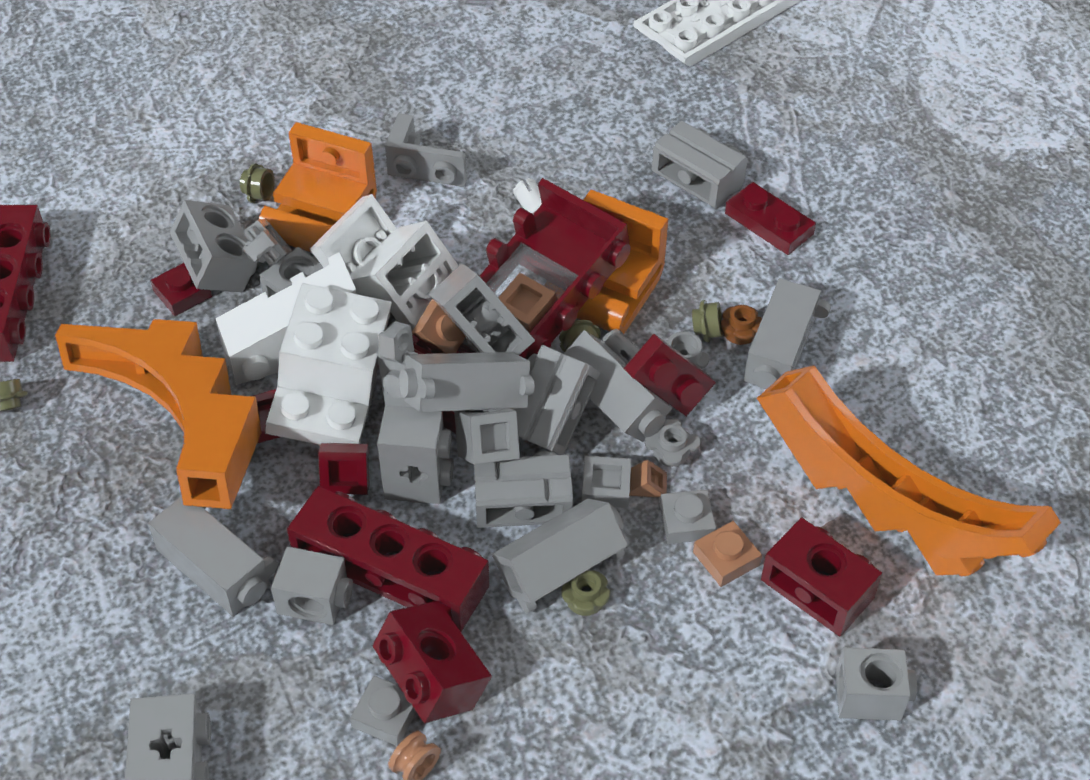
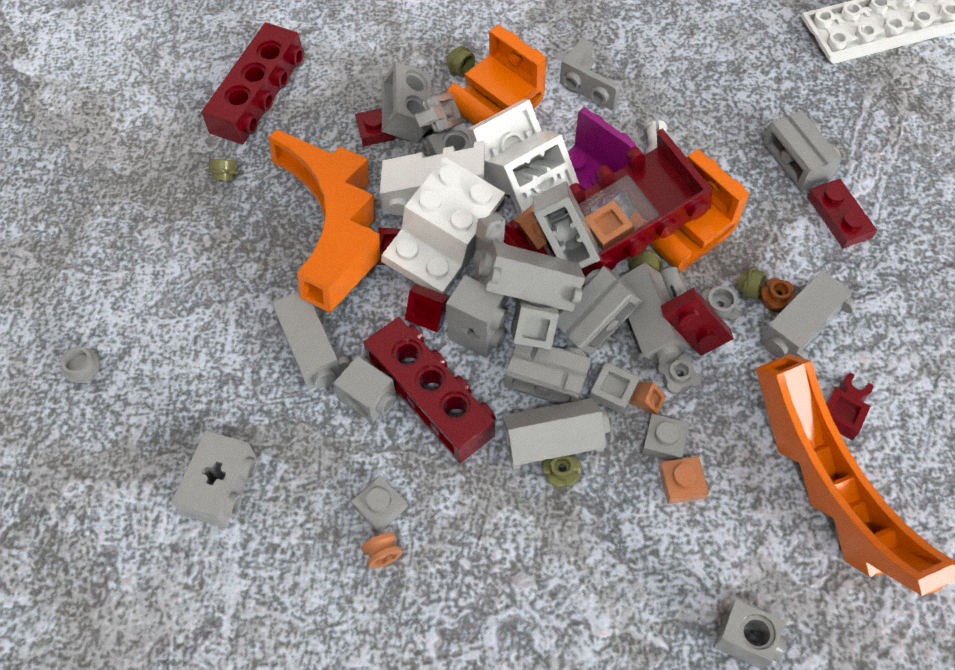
camera: 25 degrees right, 10 degrees up
dark red brick [372,601,492,724] -> none
dark red brick [761,517,882,637] -> none
none -> magenta bracket [568,107,636,208]
none -> dark red plate [826,373,873,441]

